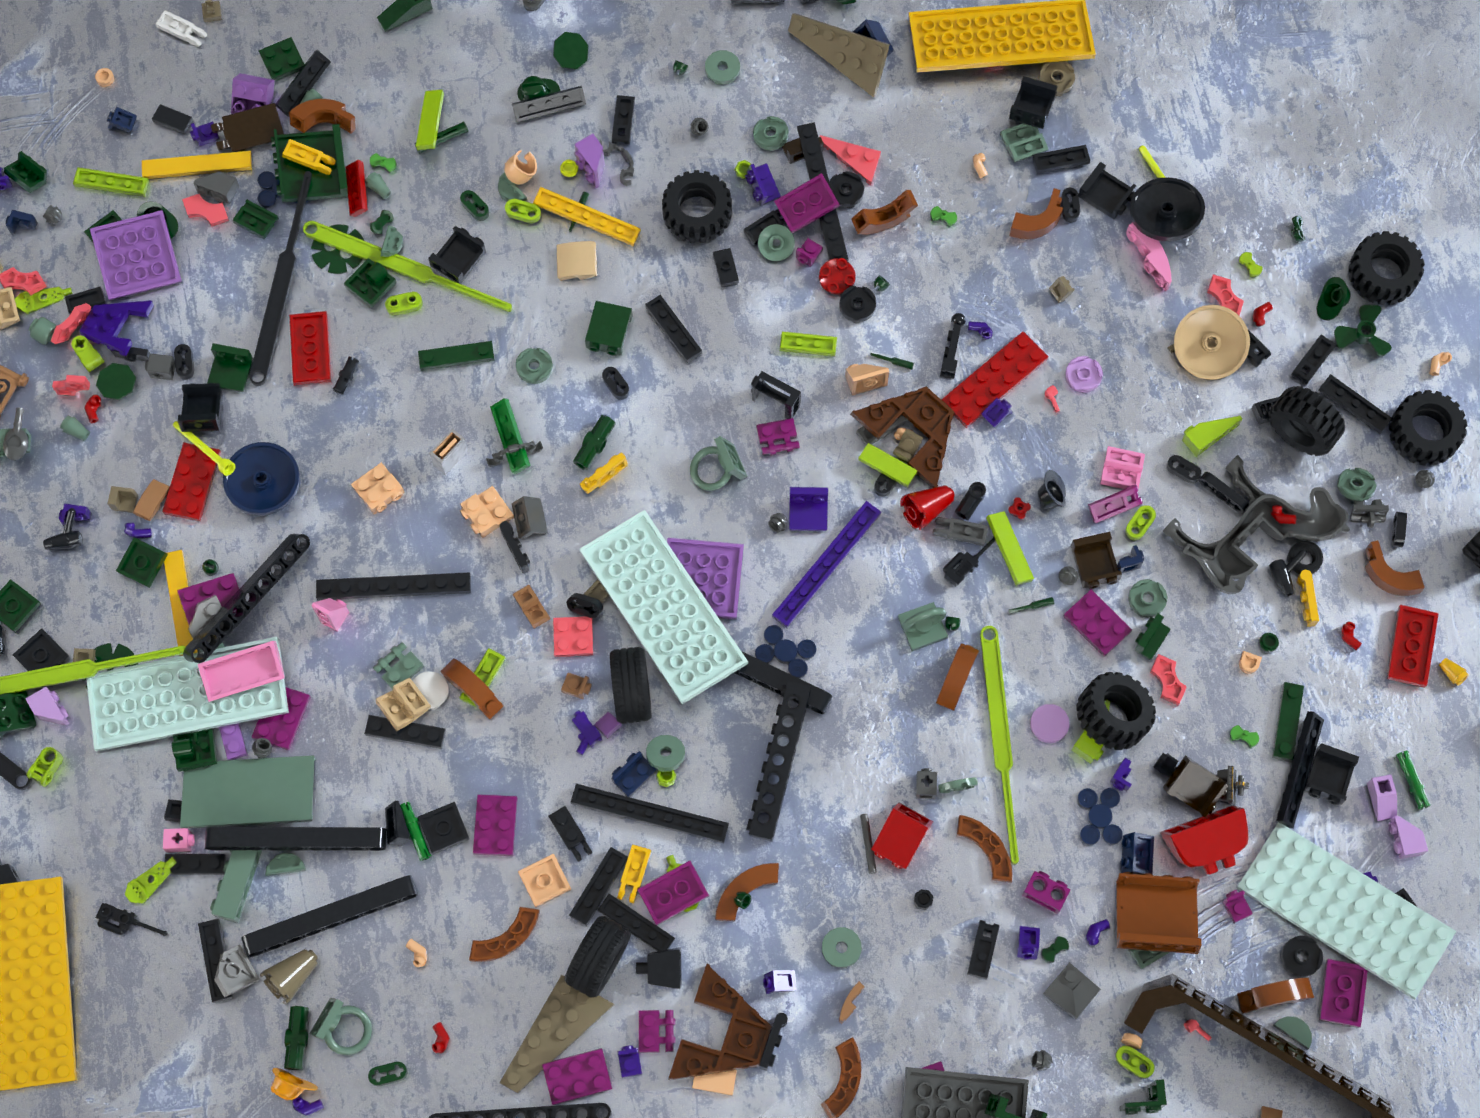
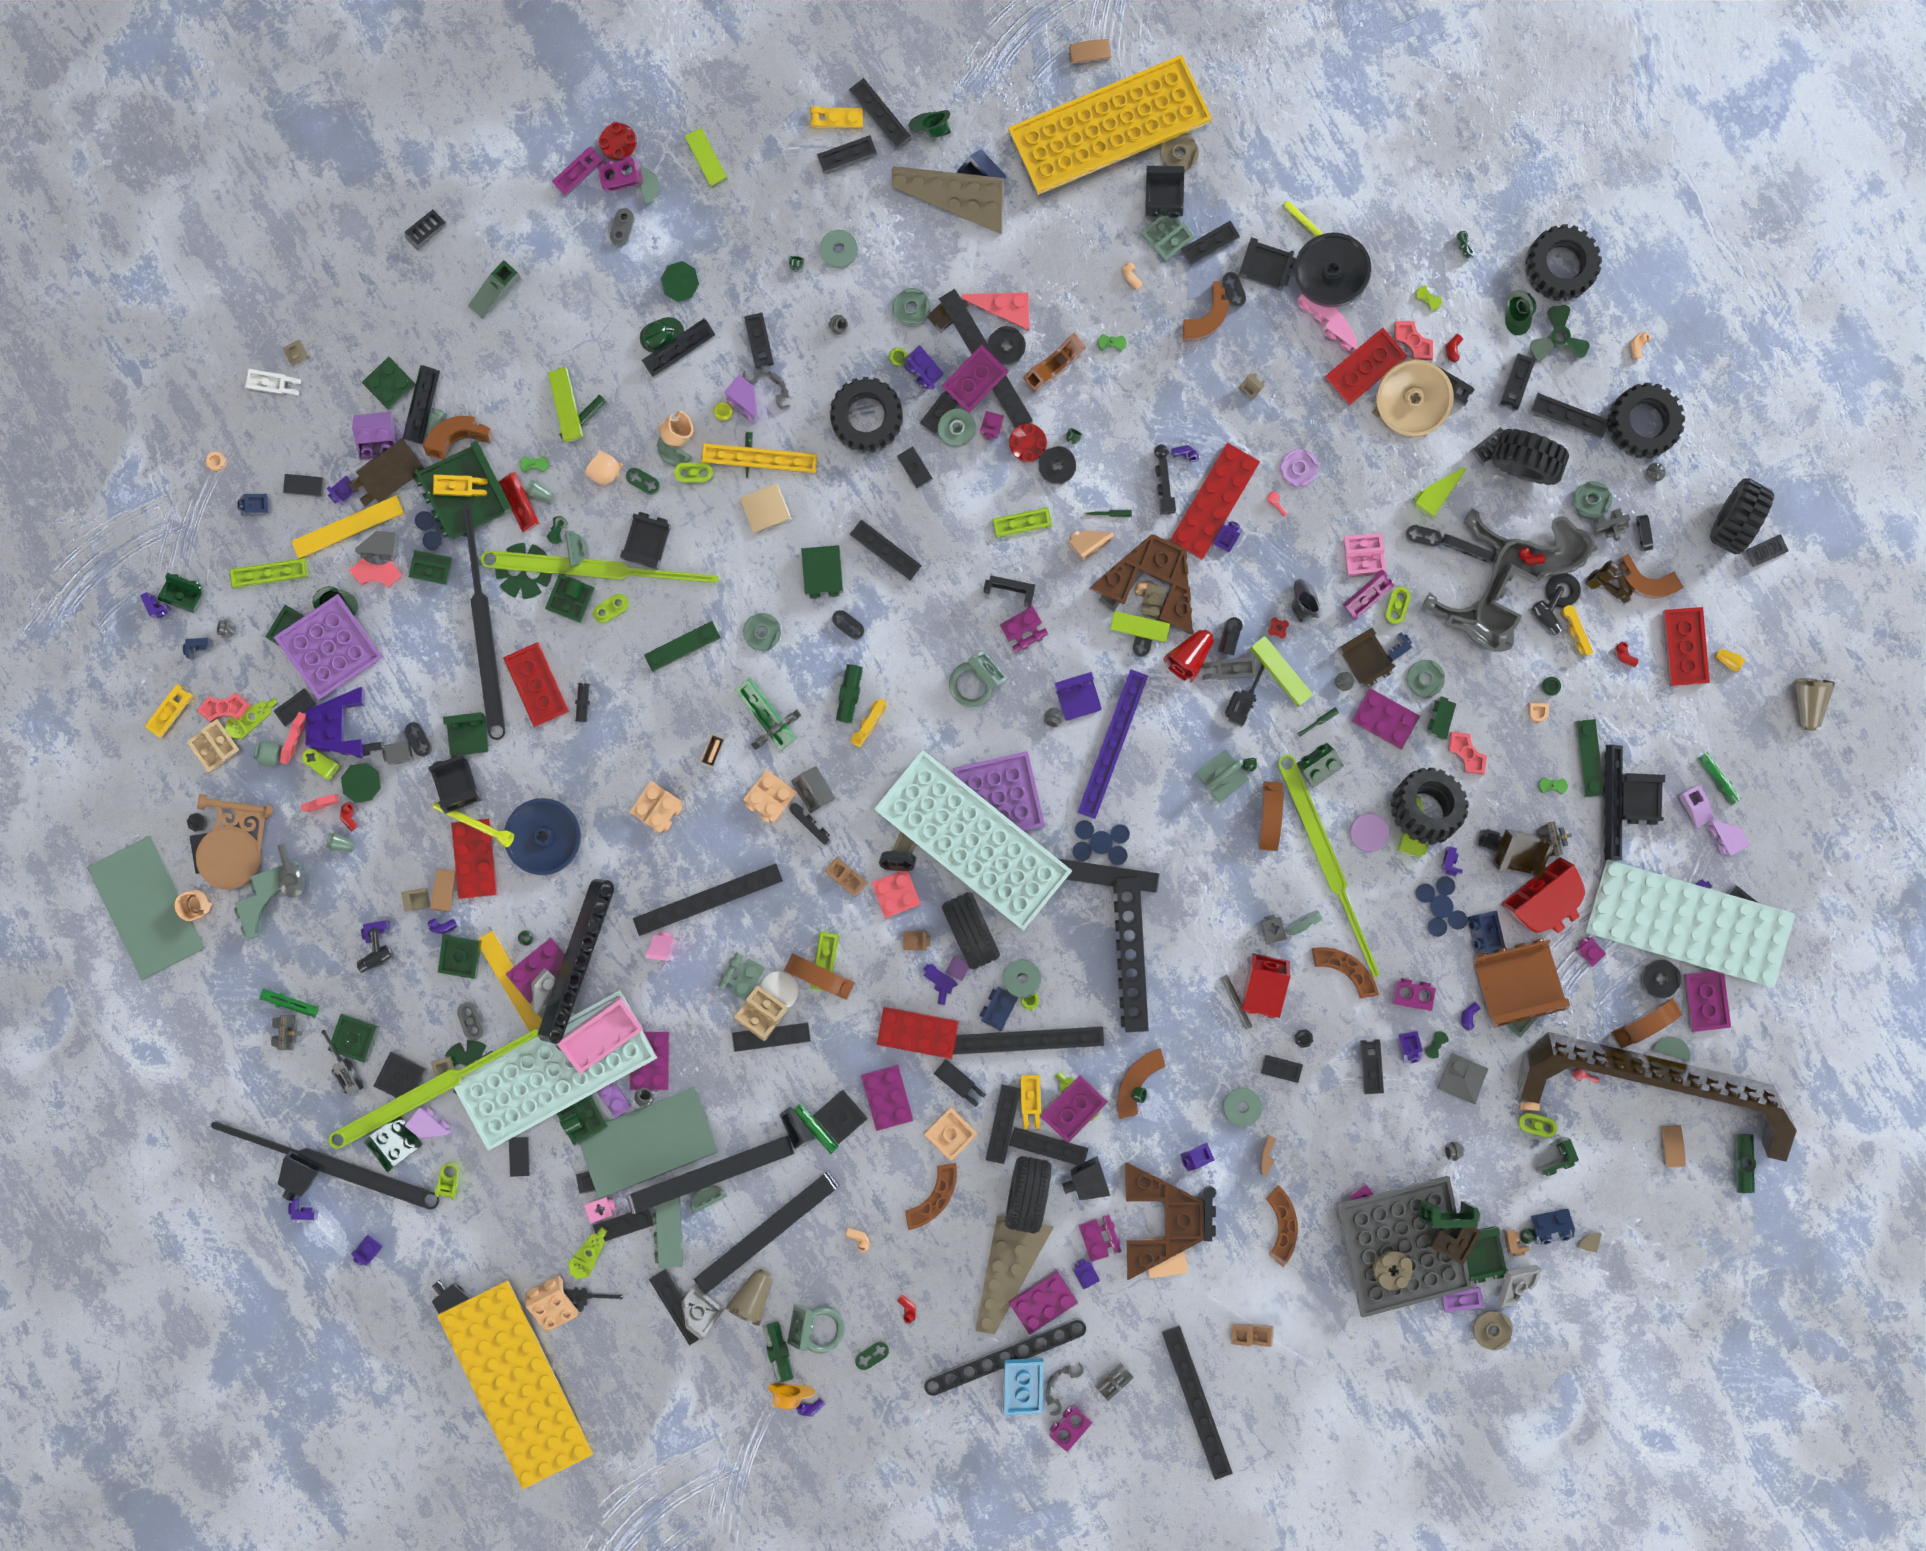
camera: 20 degrees left, 15 degrees up
none -> dark grey plate [457,1002,484,1040]
none -> black tile [509,1137,530,1177]
none -> light nougat bracket [526,1275,578,1331]
none -> light nougat helmet [585,450,623,485]
none -> red plate [877,1007,959,1059]
none -> black plate [1261,1055,1303,1083]
none -> bracket [1297,743,1344,788]
none -> red plate [1324,327,1407,406]
none -> dark brown piece [1585,560,1633,603]

